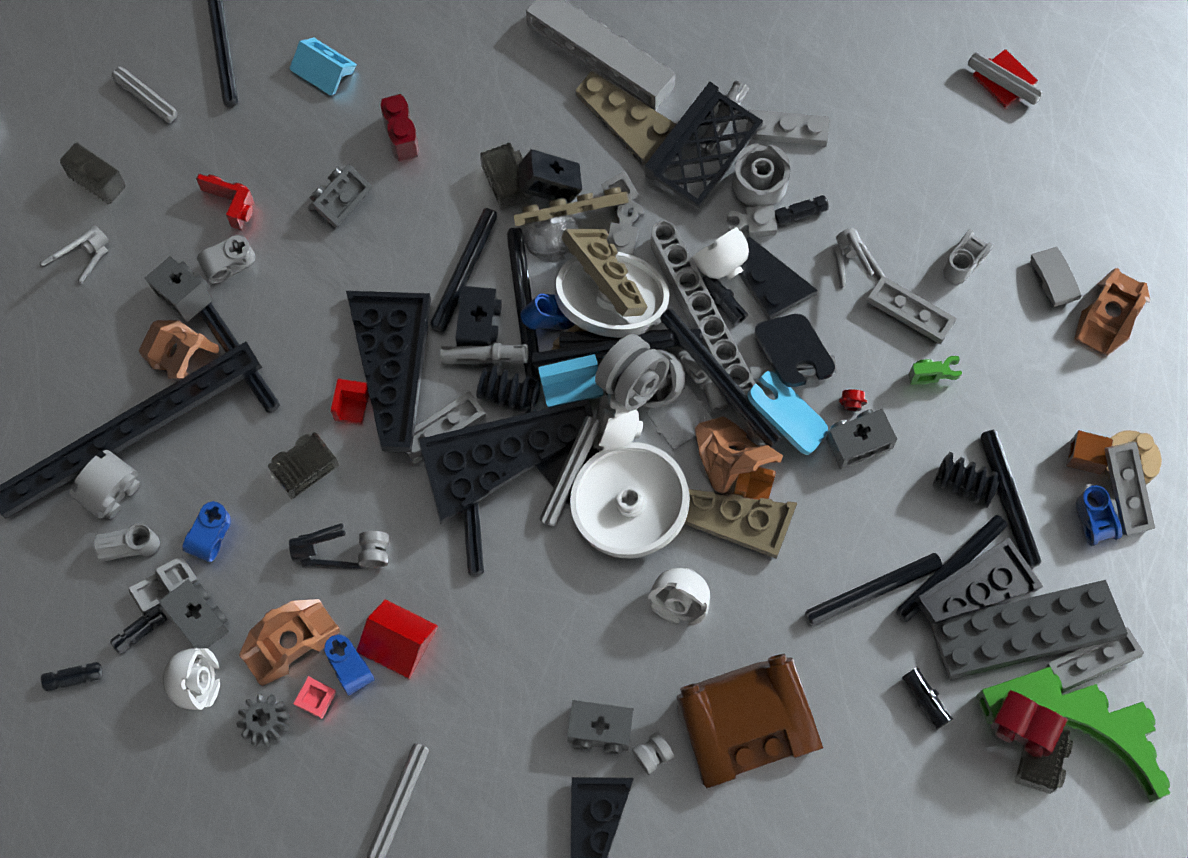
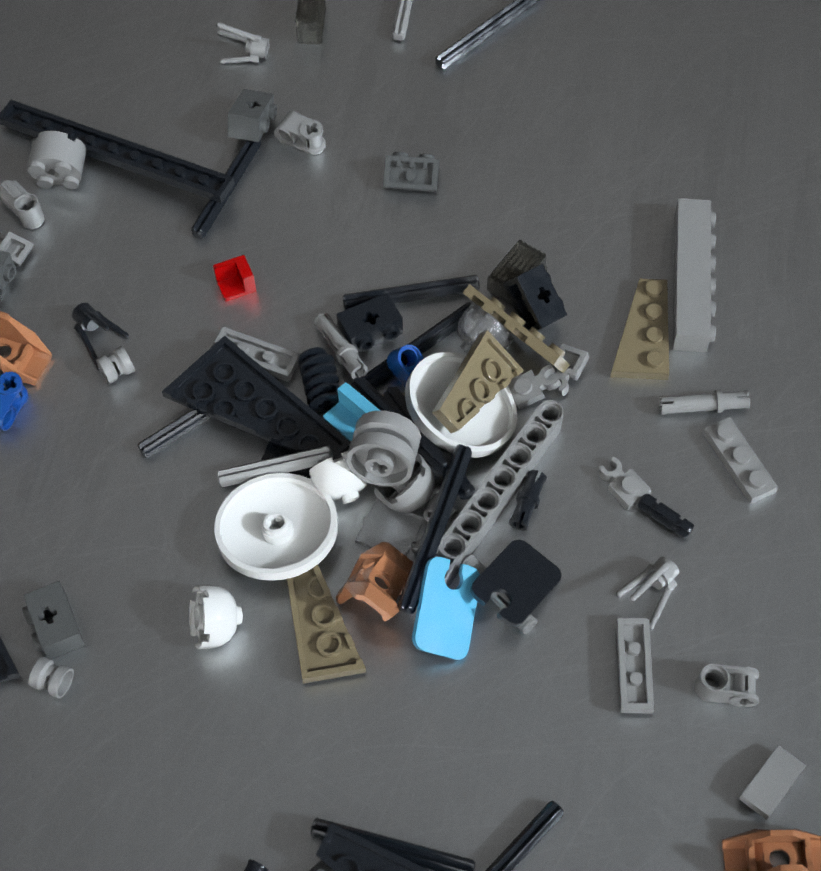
camera: 60 degrees right, 10 degrees down
nougat piece [139,320,219,379] -> none
blue piece [182,501,231,563] -> none
red bracket [196,174,254,230] -> none
clear smoke brick [268,432,339,500] -> none
medium azure panel [290,38,357,95] -> none
black wing [346,291,431,452] -> none
red slope [356,599,438,680] -> none
dark red brick [381,94,419,161] -> none
black fence [645,81,763,208] -> none
reddish brown piece [676,654,823,788] -> none
white cylinder [691,227,749,280] -> none
light grey brick [732,143,790,207] -> none
dark orange panel [733,467,776,500] -> none
black wing [739,236,818,320] -> none
black axle [805,553,942,626] -> none
dark grey brick [826,409,897,470] -> none
red plate [839,389,868,411] -> none
bright green plate [909,356,962,385] -> none
black piece [933,452,999,508] -> none

